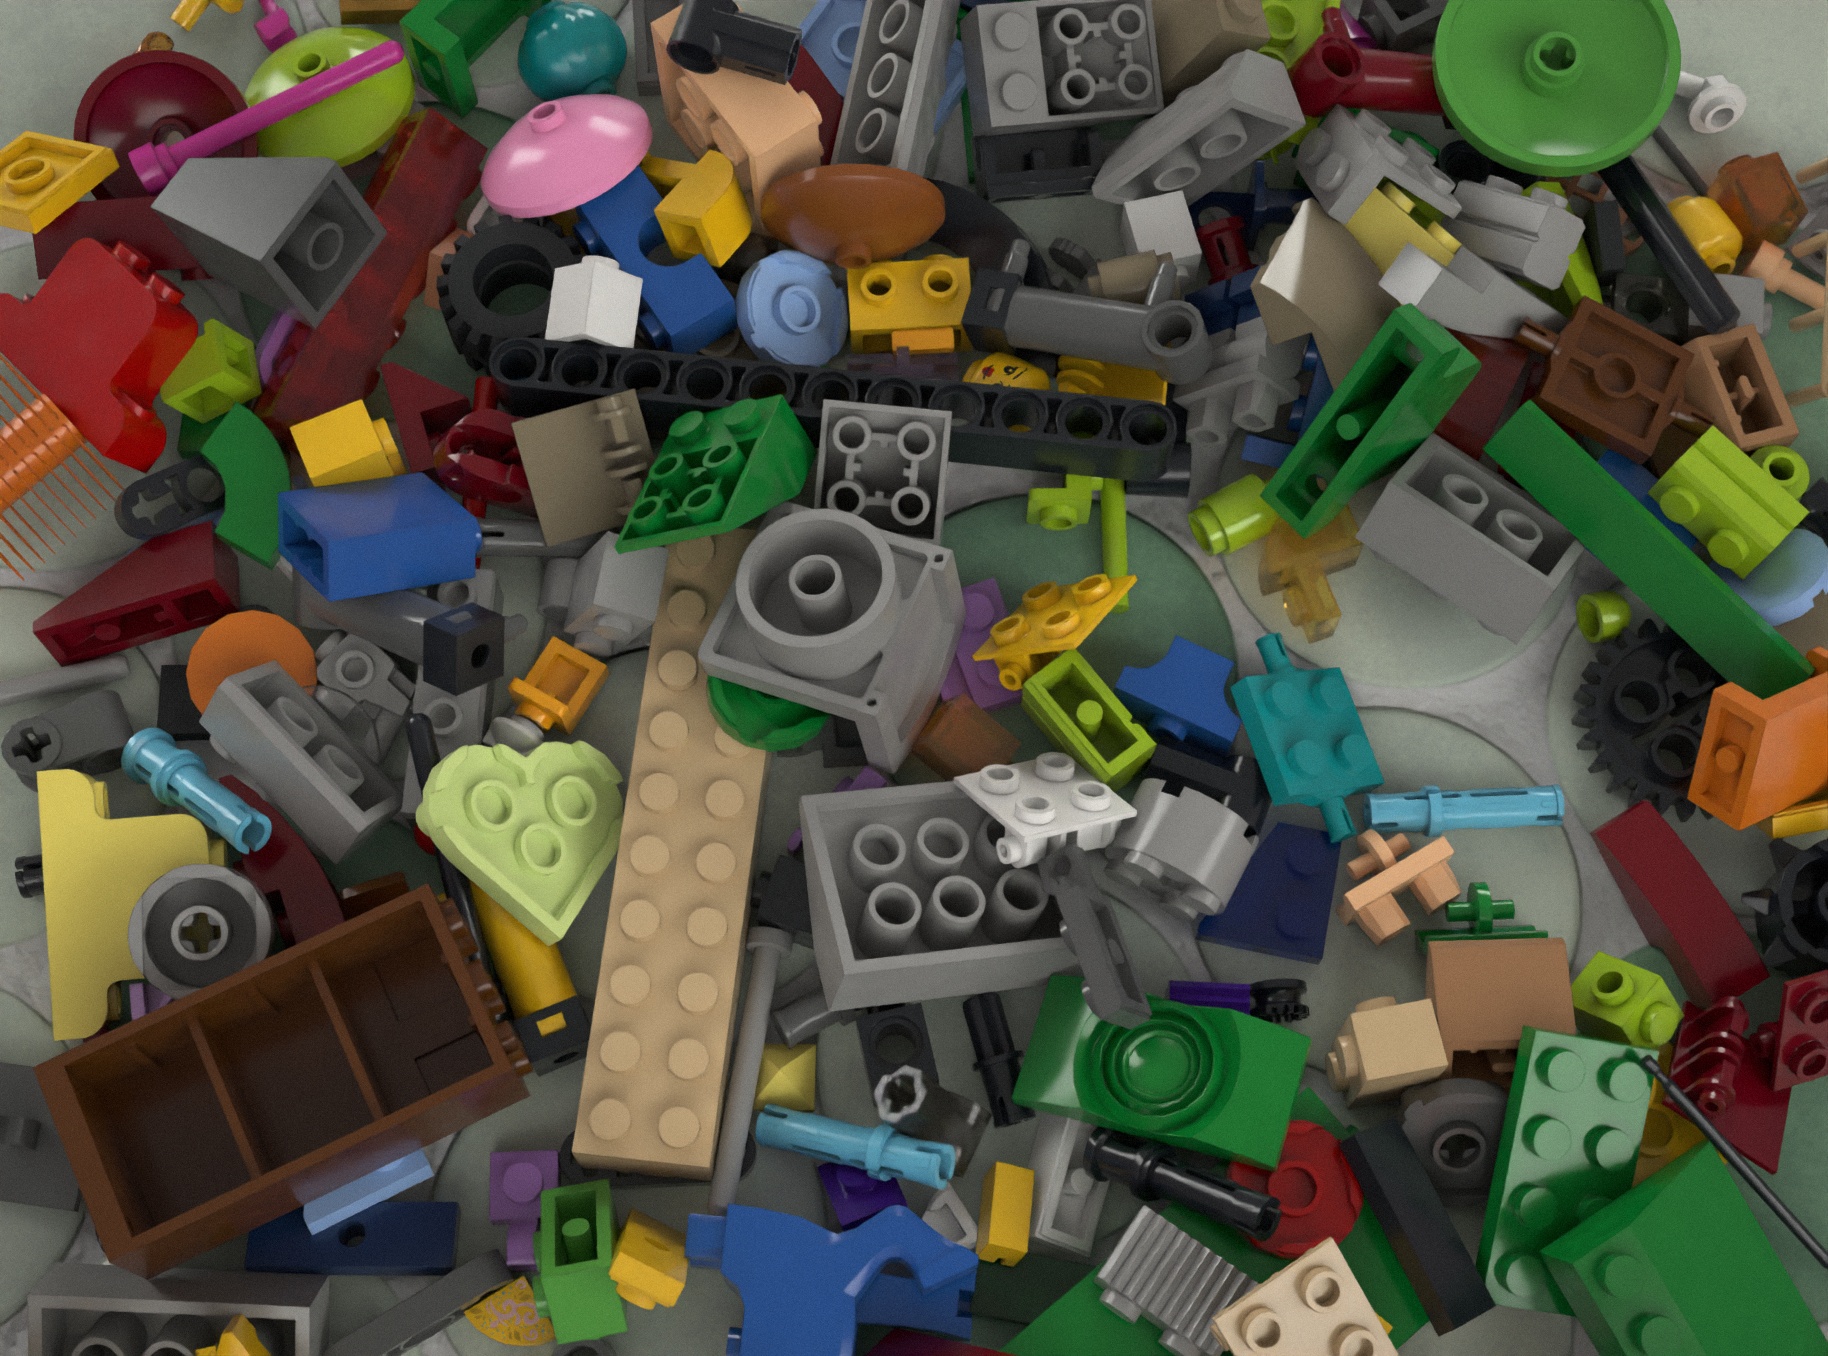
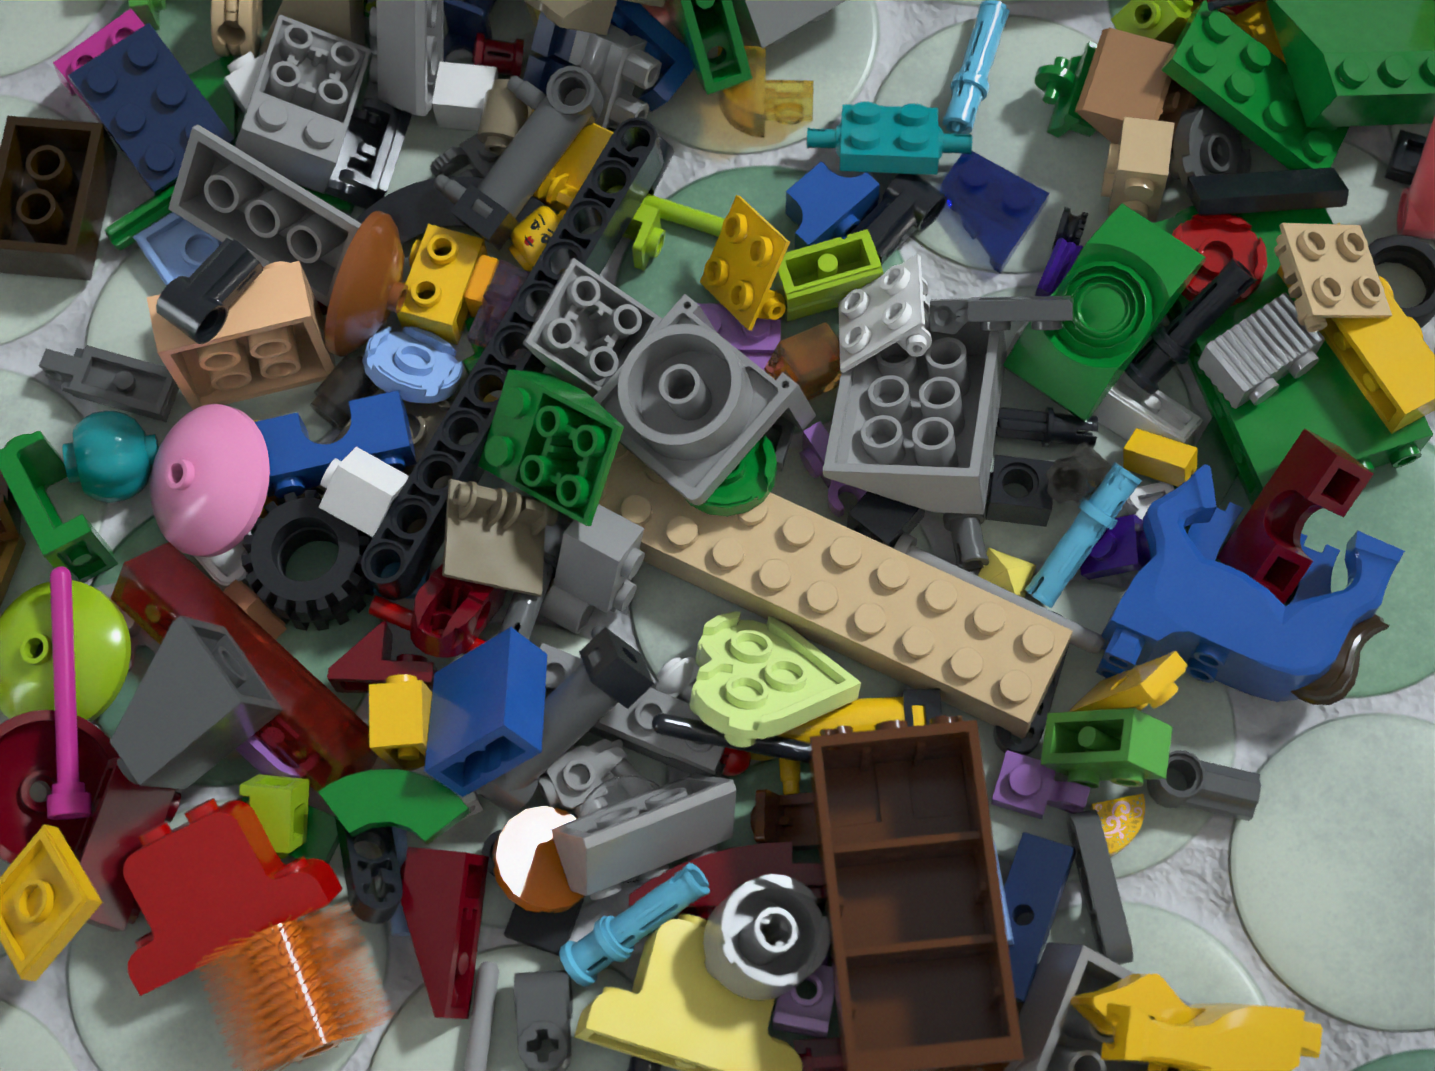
camera: 65 degrees left, 0 degrees up
light orange bracket [507,636,610,736] -> none
yellow brick [640,149,753,268] -> none
light grey brick [1103,778,1259,922] -> none
lime brick [1187,473,1281,557] -> none
light nougat hips [1335,829,1462,947] -> none

